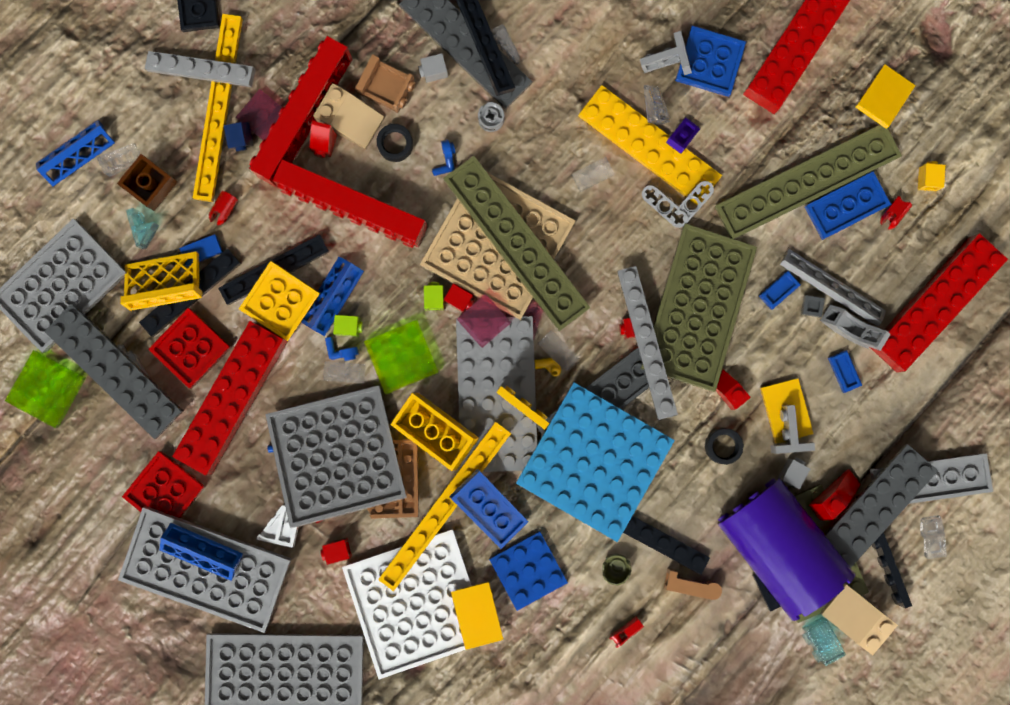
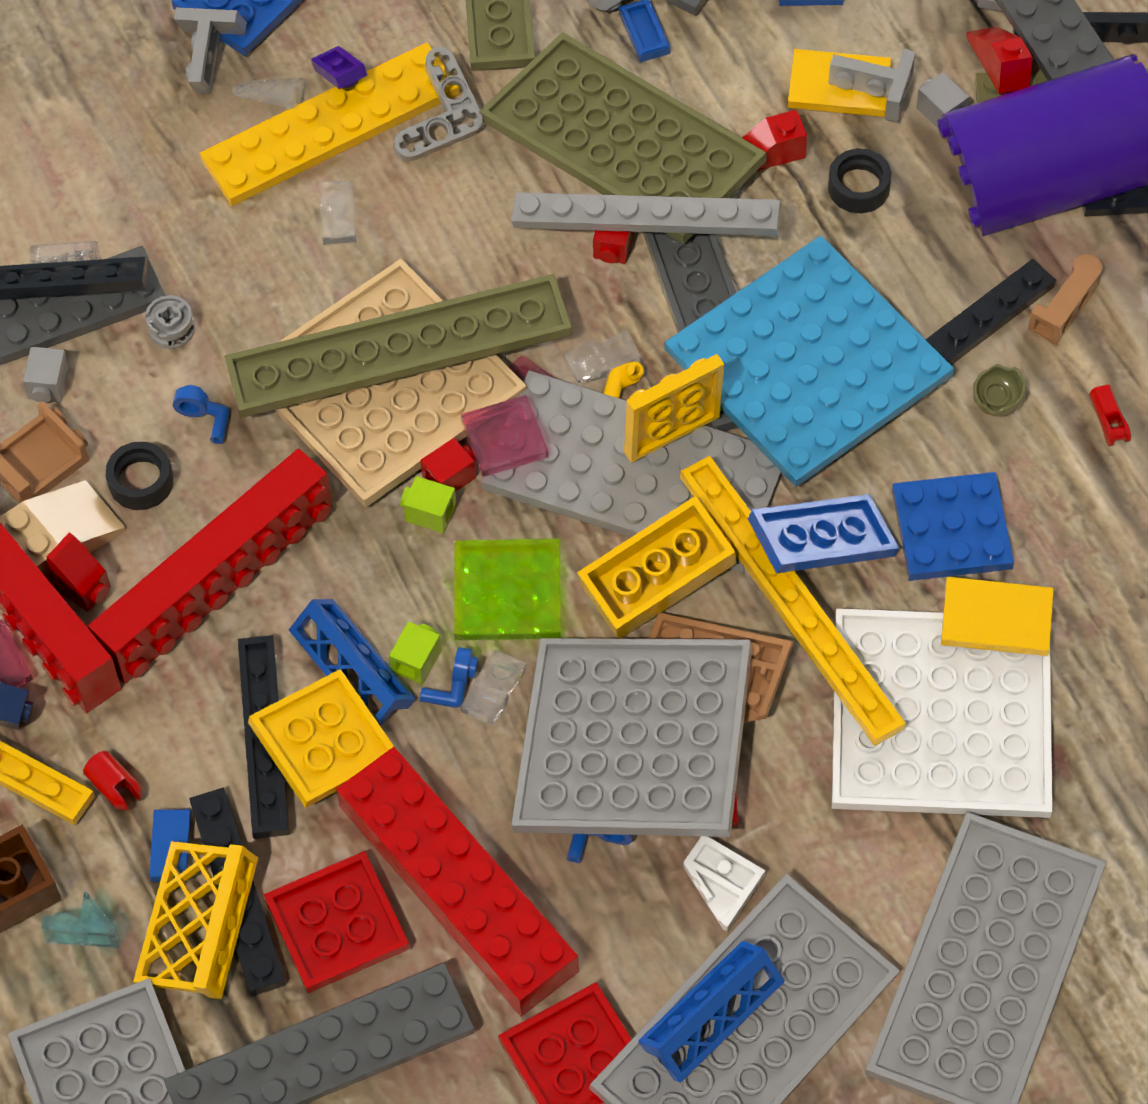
camera: 65 degrees left, 25 degrees down
red brick [320,538,352,565] -> none

